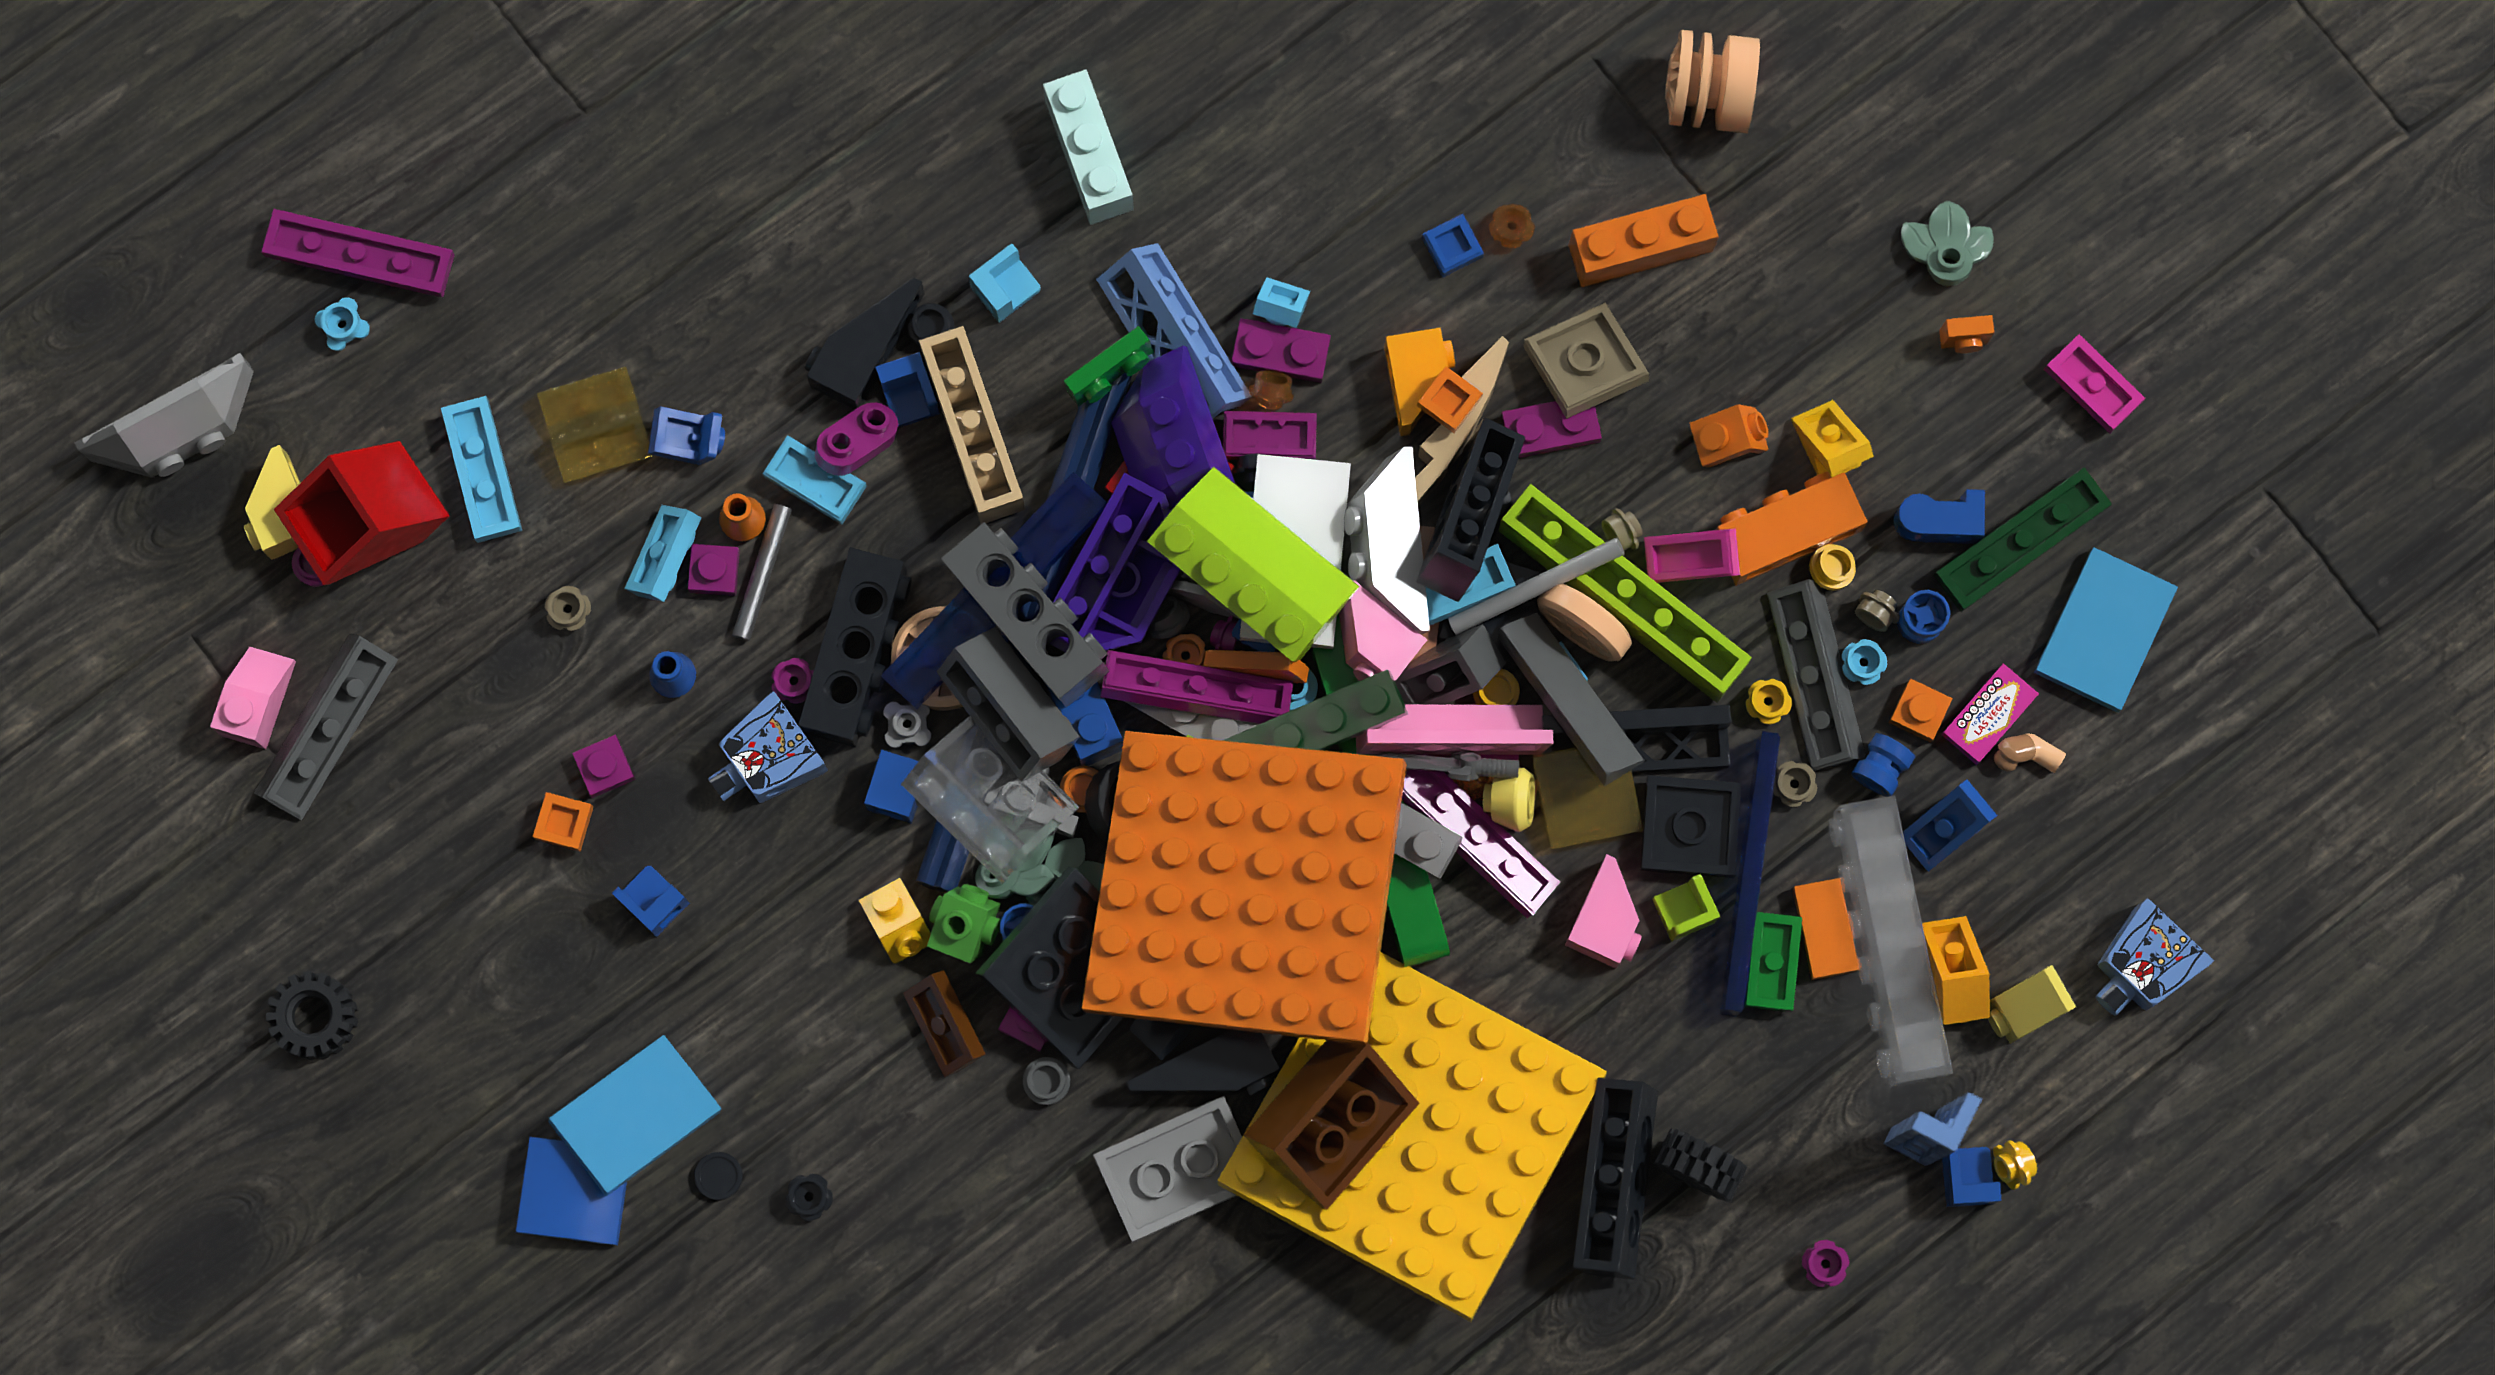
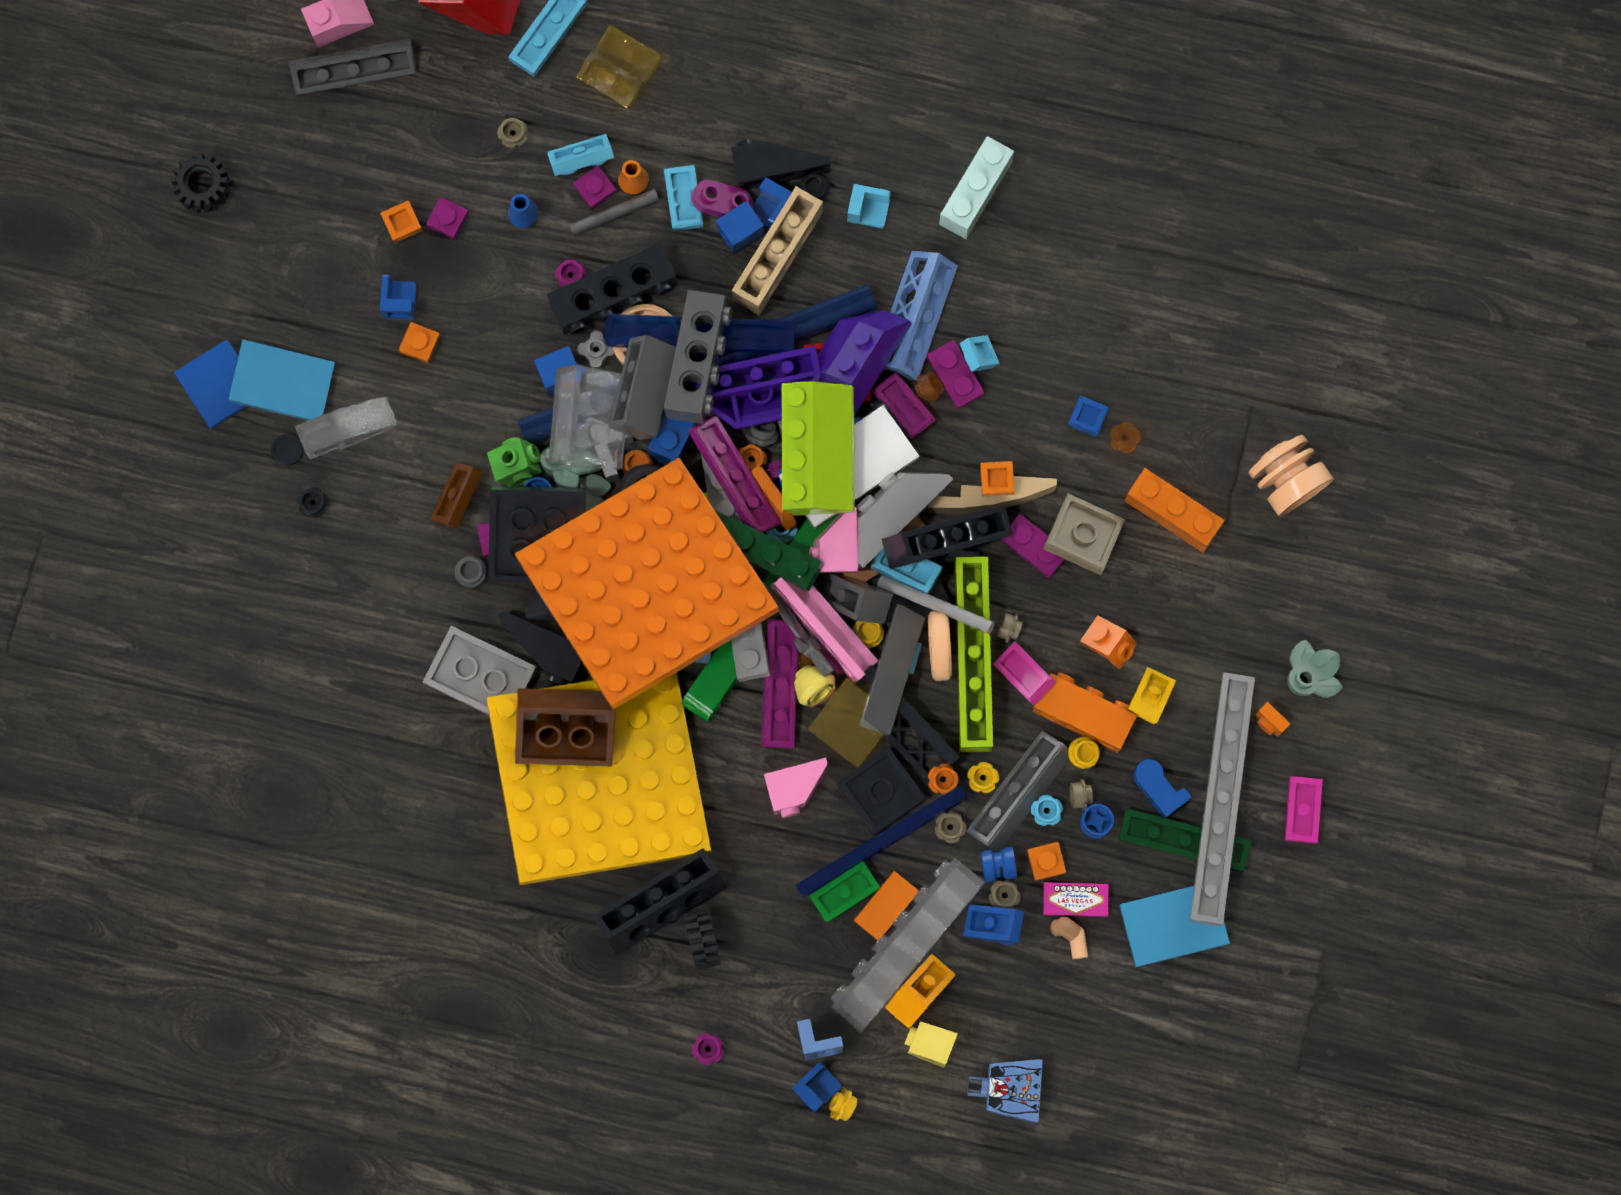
camera: 55 degrees right, 0 degrees up
bracket [648,406,725,465] -> none
medium blue torso [708,691,828,803] -> none
yellow bracket [859,878,931,963] -> none
green plate [1063,326,1153,407] -> none
light orange slope [1384,327,1455,436] -> none
lime panel [1652,874,1720,942] -> none
none -> clear slope [295,396,399,460]
none -> orange plate [399,322,441,364]
none -> blue panel [715,202,764,254]
none -> orange plate [928,764,959,795]
none -> dark tan plate [989,880,1021,909]
none -> light grey plate [1189,672,1255,927]

